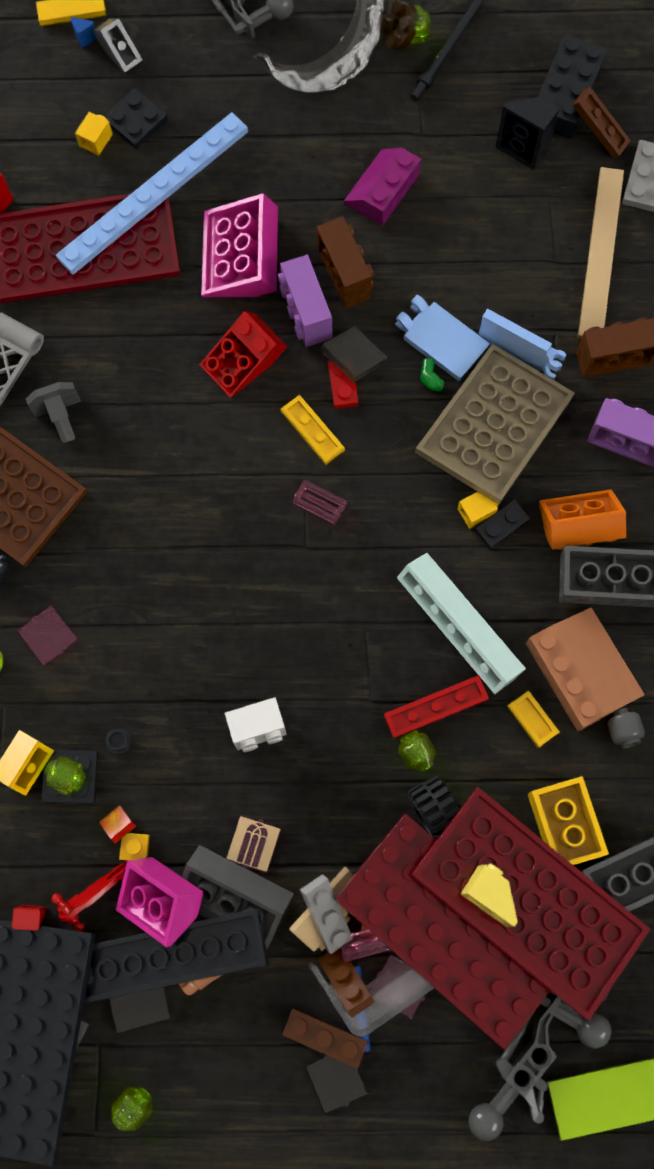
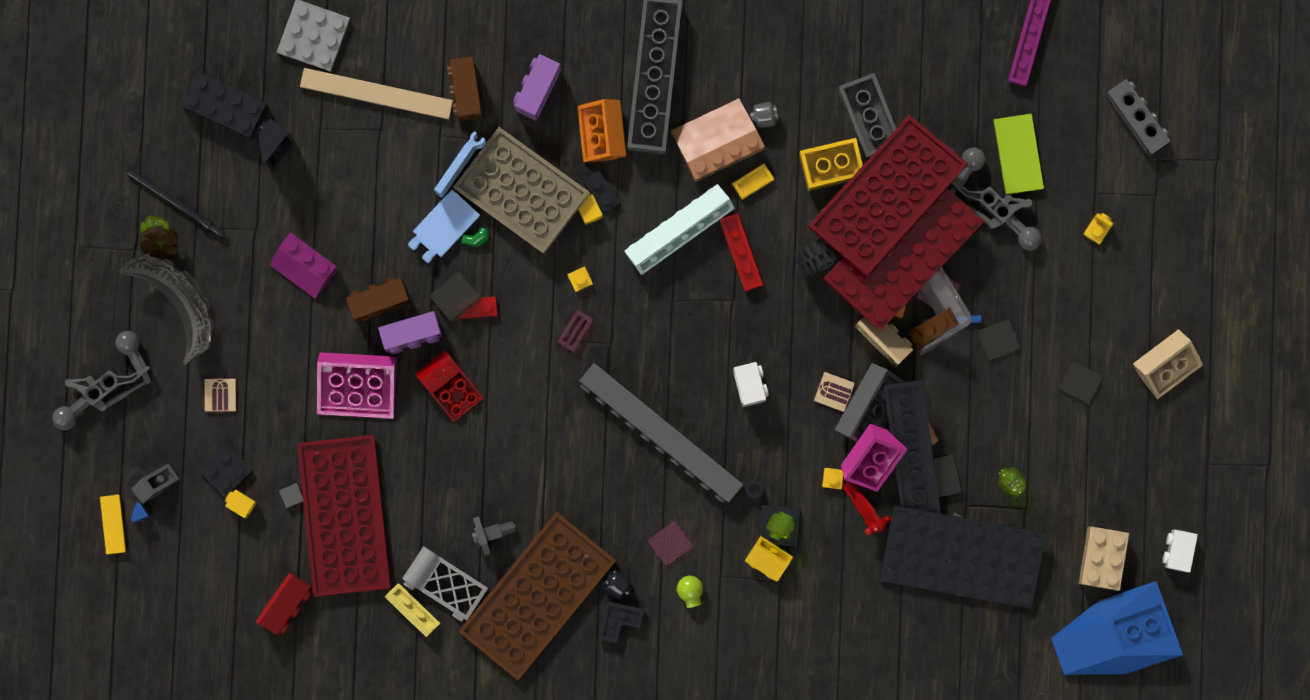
camera: 90 degrees left, 10 degrees up
red slope [12,905,46,931] -> none
light blue plate [56,112,248,275] -> none
tile [99,806,136,844] -> none
yellow tile [281,395,345,465] -> none
reddish brown plate [282,1008,369,1069] -> none
light grey plate [300,874,353,954] -> none
clear pink tile [341,929,391,962] -> none
clear neon green head [398,730,437,771] -> none
light yellow slope [460,864,517,927] -> none
reddish brown plate [573,87,630,158] -> none
none -> piece [204,377,237,414]
none -> dark grey tile [279,483,303,508]
none -> yellow plate [567,267,593,292]
none -> dark grey brick [579,363,743,503]

